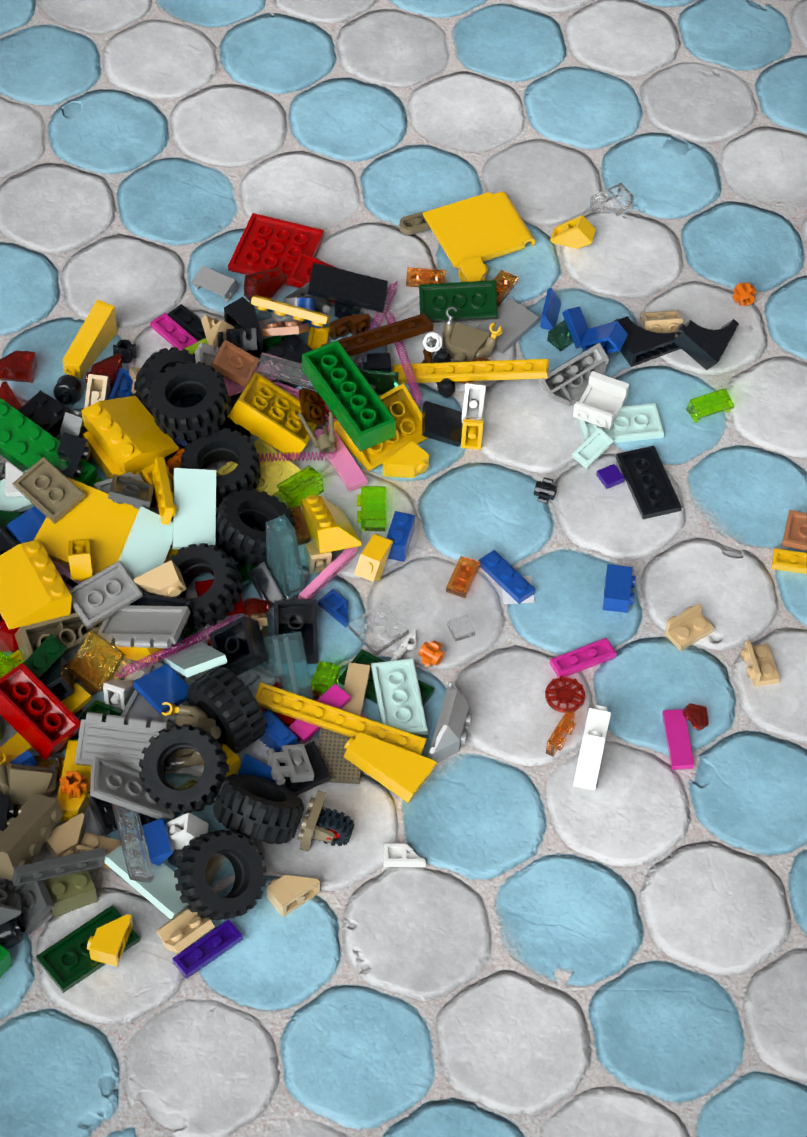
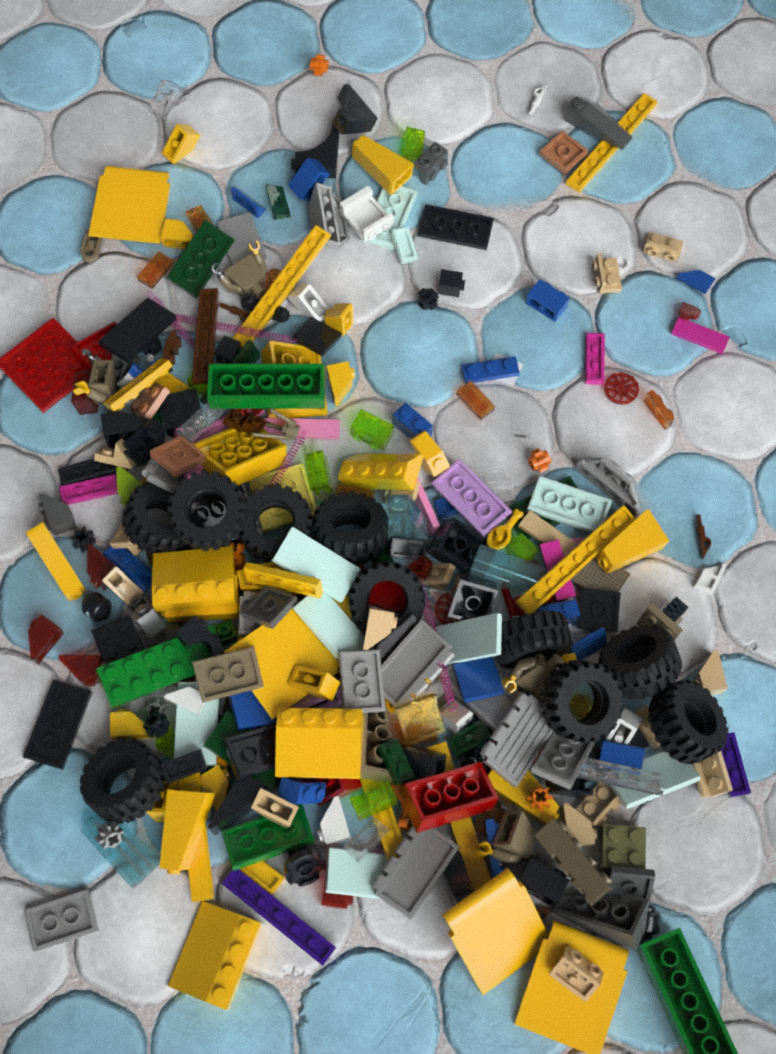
camera: 60 degrees left, 15 degrees up
dark grey tile [12,848,106,886] -> none
dark green tile [36,905,140,993] -> none
yellow slope [87,914,133,966] -> none
light grey hinge [192,265,238,302] -> none
light grey plate [266,744,314,785] -> none
white hand [390,628,417,661] -> none
white cone [423,332,444,352] -> none
blue slope [562,306,589,349] -> none
white arch [573,705,611,790] -> none
dark purple tile [596,464,624,489] -> none
tan bracket [640,310,683,333] -> none
none -> dark grey slope [38,494,77,536]
none -> dark tan torso [73,349,117,406]
none -> yellow slope [352,135,414,195]
none -> dark grey bracket [414,142,448,185]
none -> lavender tile [431,458,512,538]
none -> black brick [438,269,465,297]
none -> yellow piece [486,509,524,551]
none -> blue tile [677,270,715,294]
none -> reddish brown hand [696,514,712,559]

